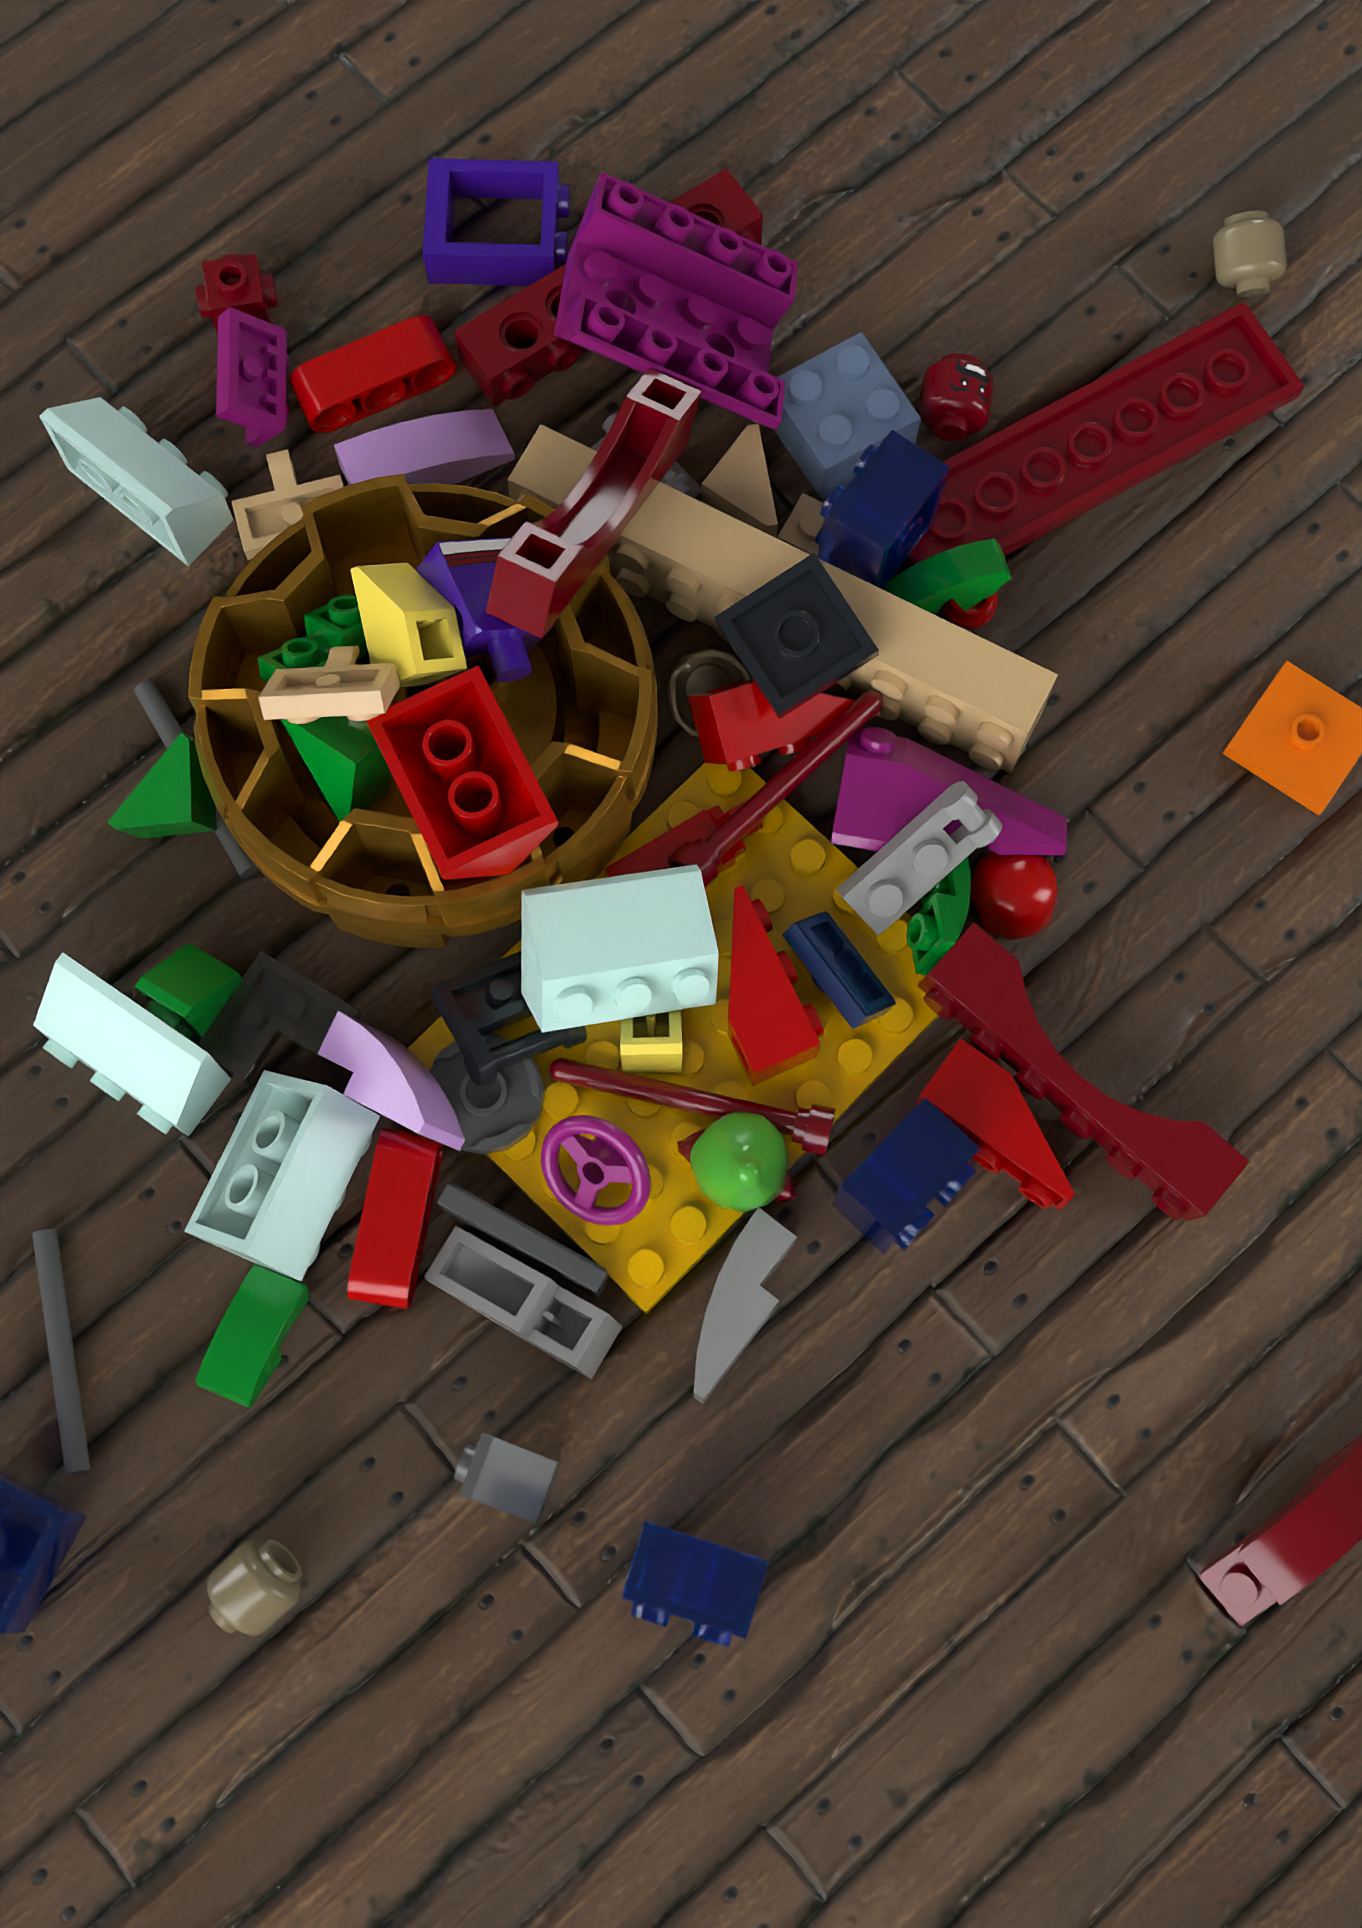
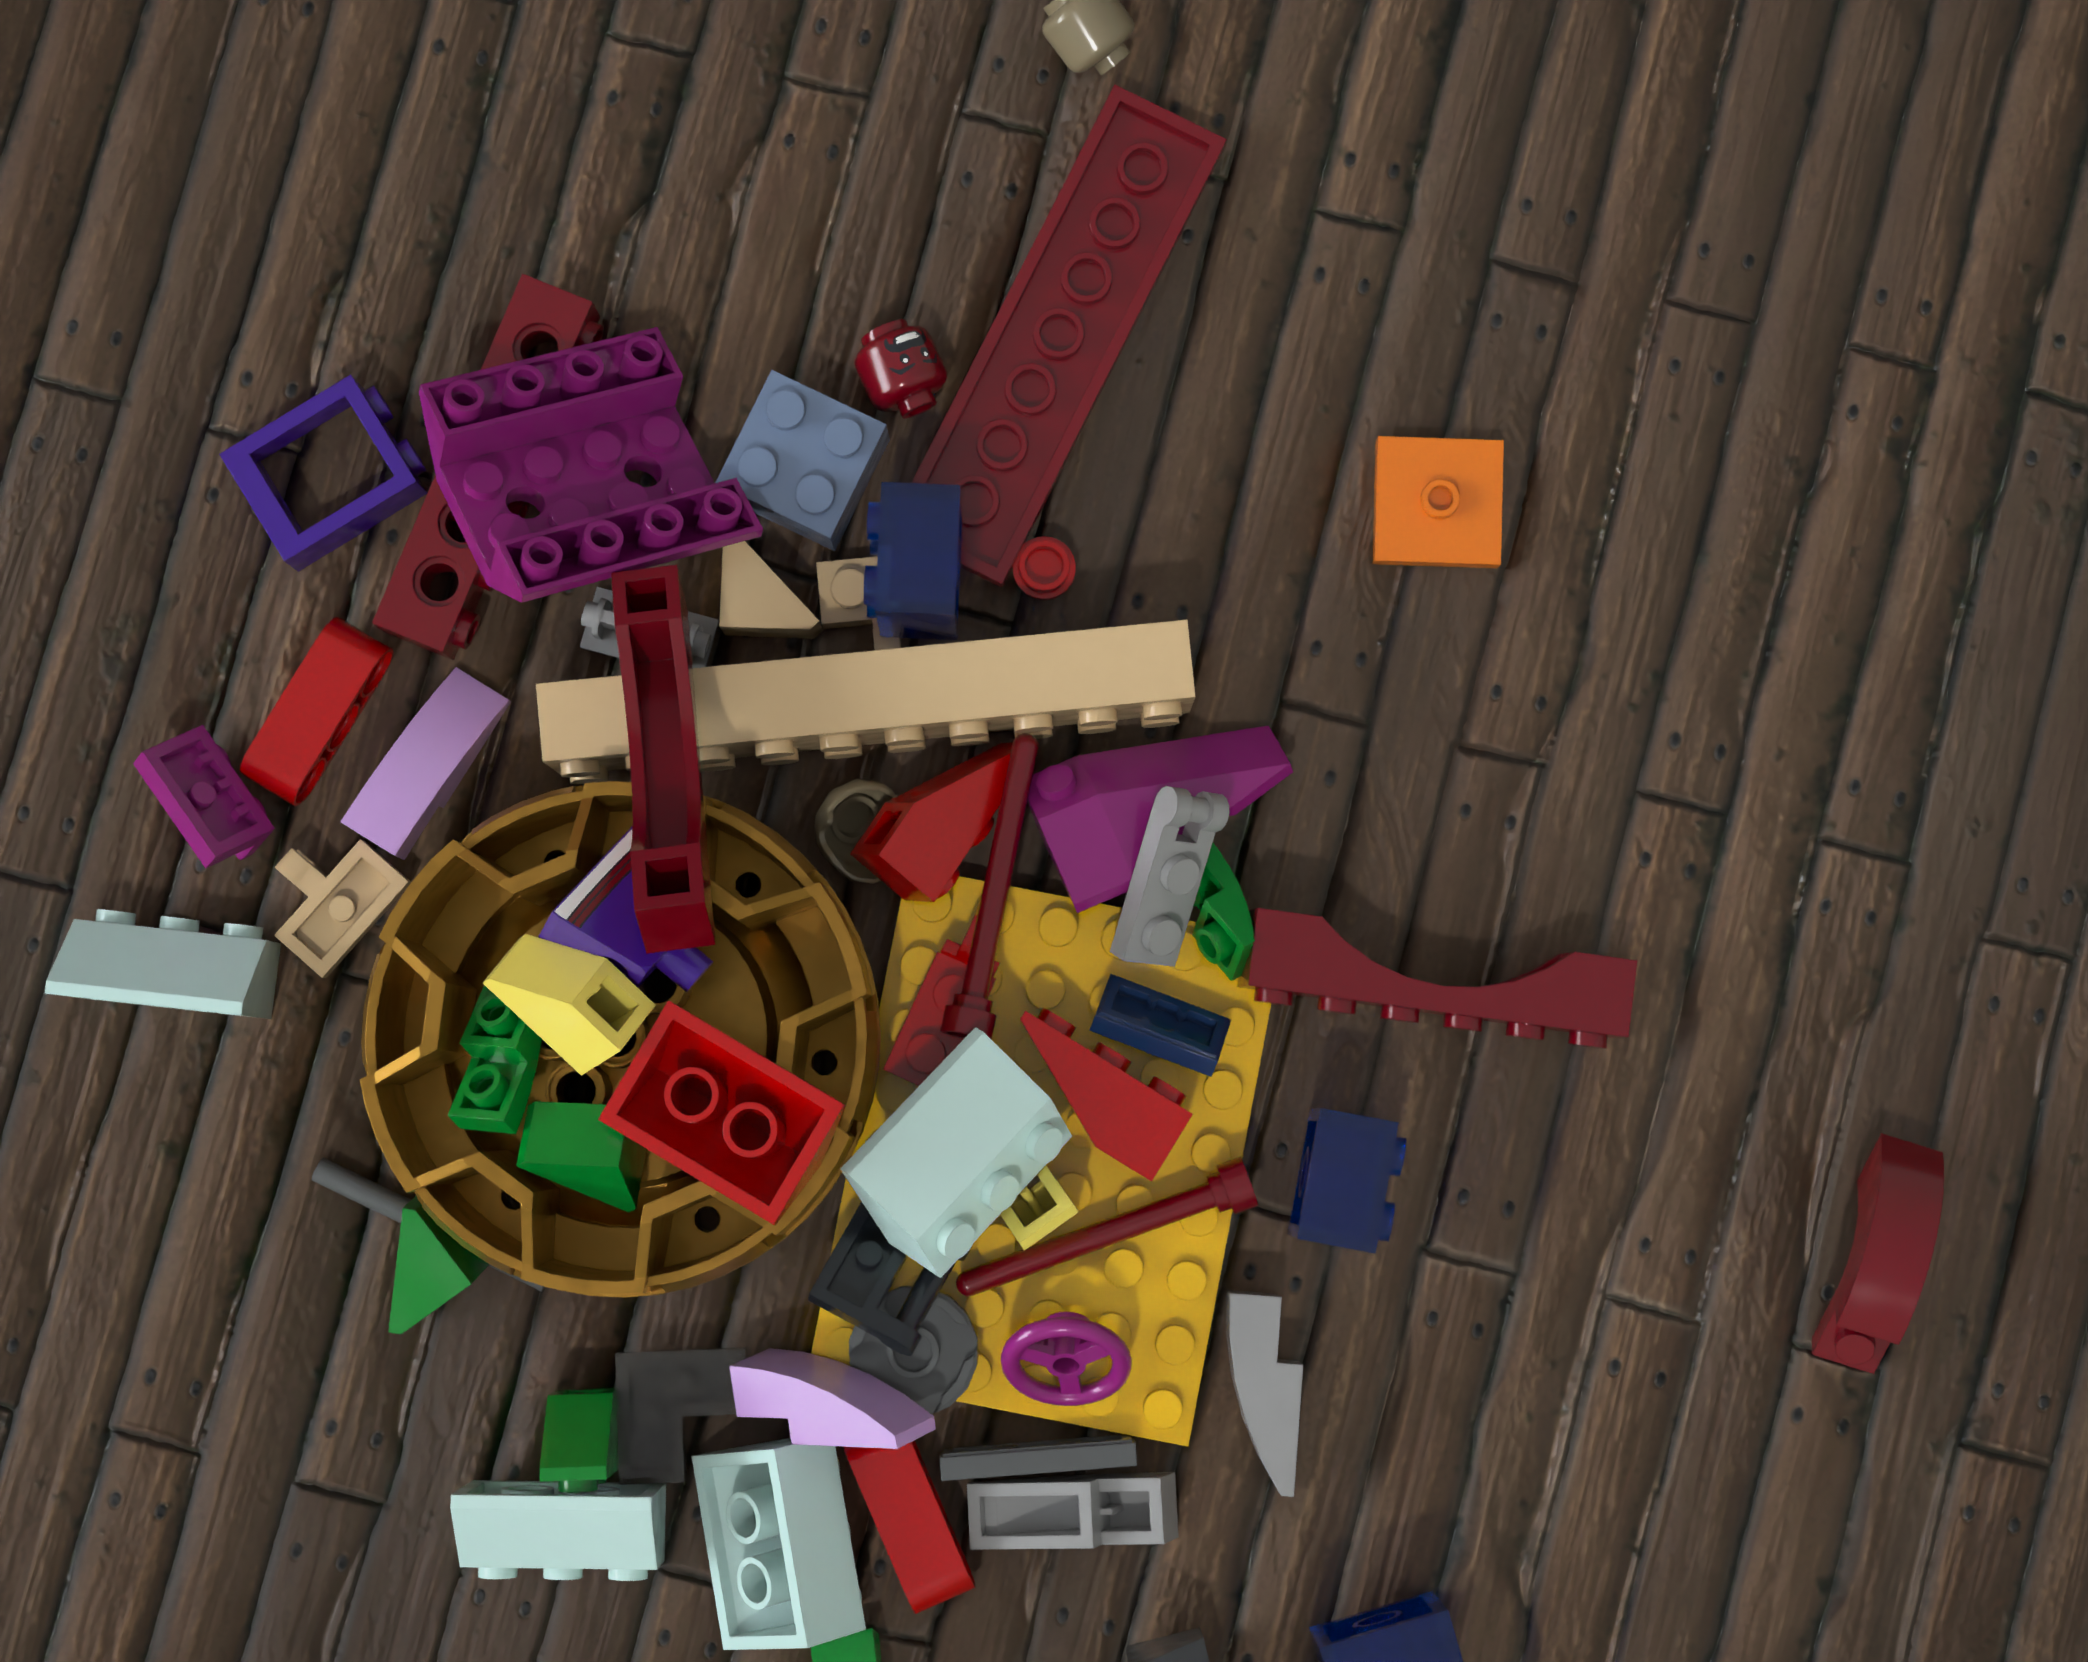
camera: 35 degrees left, 10 degrees up
dark red brick [195,253,279,335] -> none
tan plate [258,645,400,724] -> none
bright green hat [677,1112,797,1212] -> none
black plate [714,553,879,719] -> none
green slope [884,539,1012,614] -> none
red slope [914,1038,1075,1211] -> none
red hair [970,851,1058,940] -> none

